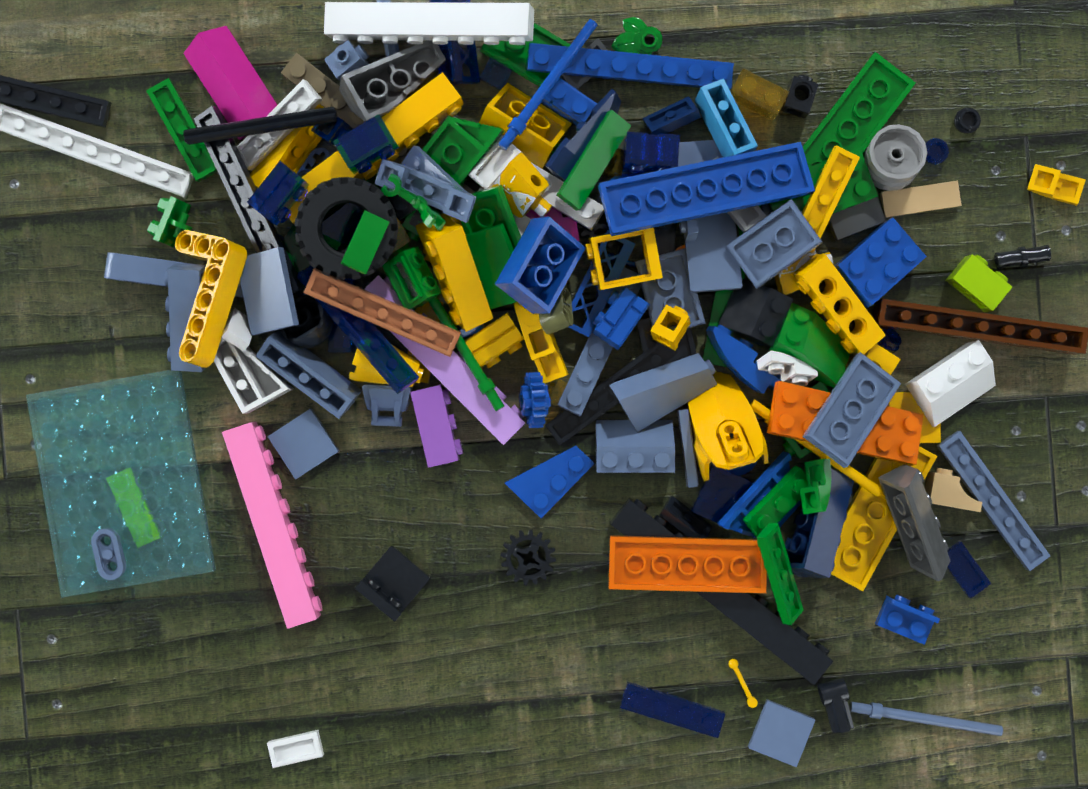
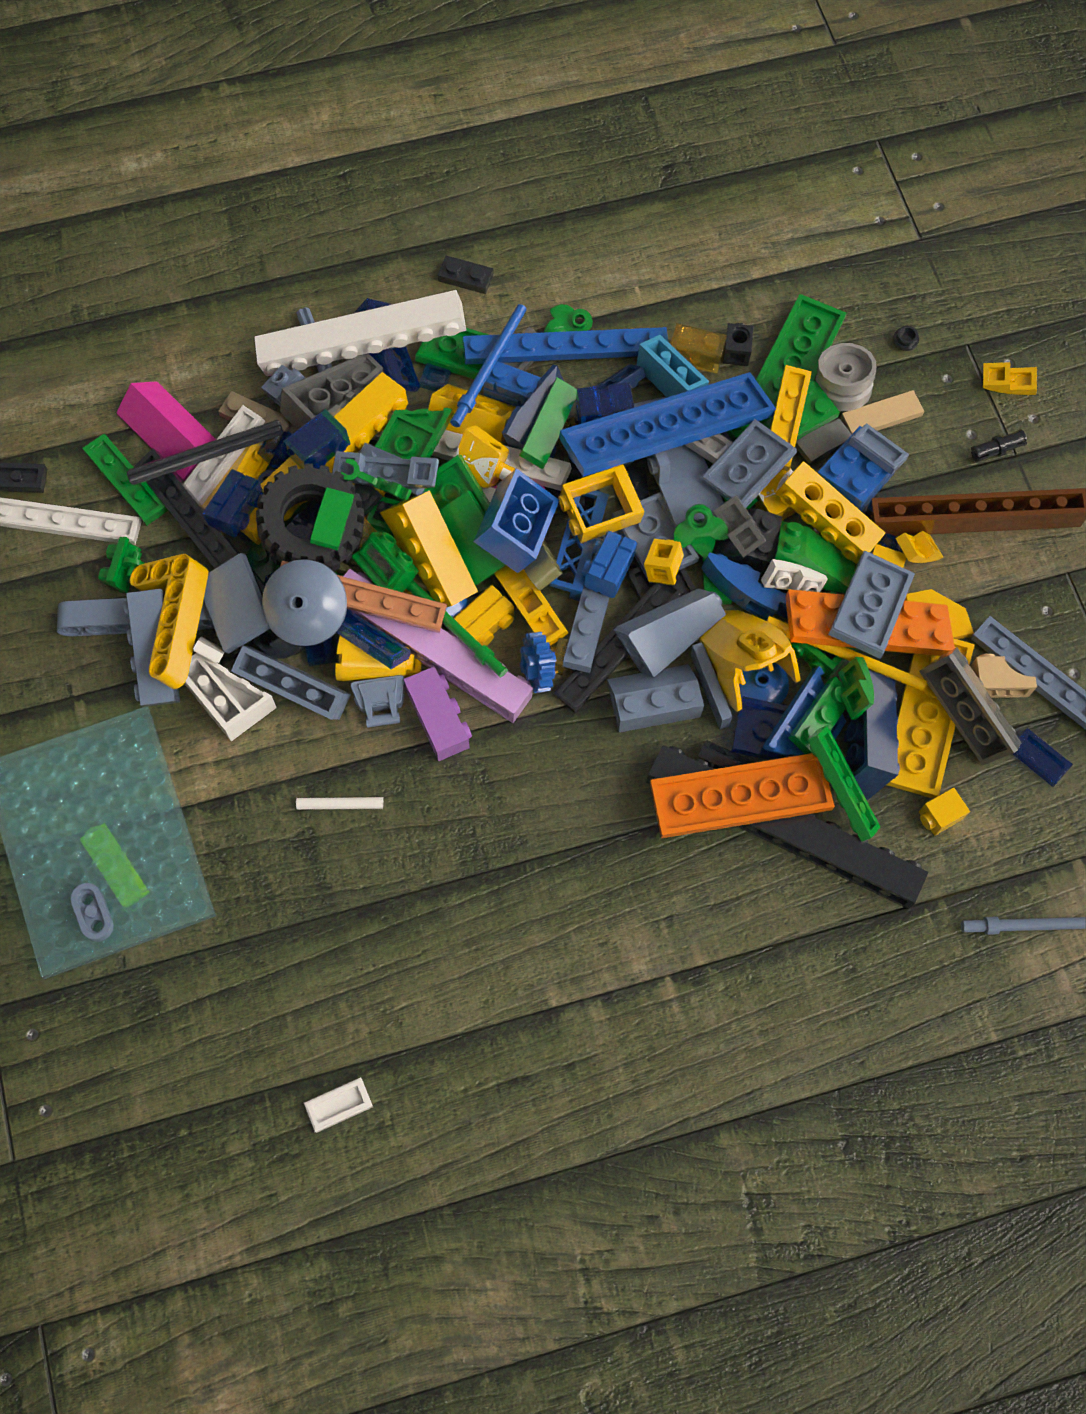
camera: 15 degrees left, 20 degrees down
bright pink brick [222,422,322,629] -> none
sand blue tile [267,408,339,479] -> none
black bracket [355,546,430,622] -> none
white tile [468,135,523,190] -> none
black gear [500,529,556,586] -> none
blue wing [504,445,595,518] -> none
clear blue plate [620,682,726,738] -> none
yellow hinge [728,659,758,708] -> none
sand blue tile [748,699,815,767] -> none
black piece [817,678,854,733] -> none
blue bracket [875,594,940,645] -> none
white slope [905,340,996,427] -> none
clear blue plate [926,138,949,164] -> none
lime brick [945,254,1012,312] -> none
none -> sand blue dish [262,560,347,646]
none -> white bar [296,797,383,810]
none -> green plate [674,504,728,558]
none -> dark grey slope [713,495,766,557]
none -> sand blue tile [848,423,909,475]
none -> yellow slope [895,531,943,563]
none -> yellow brick [919,788,970,836]

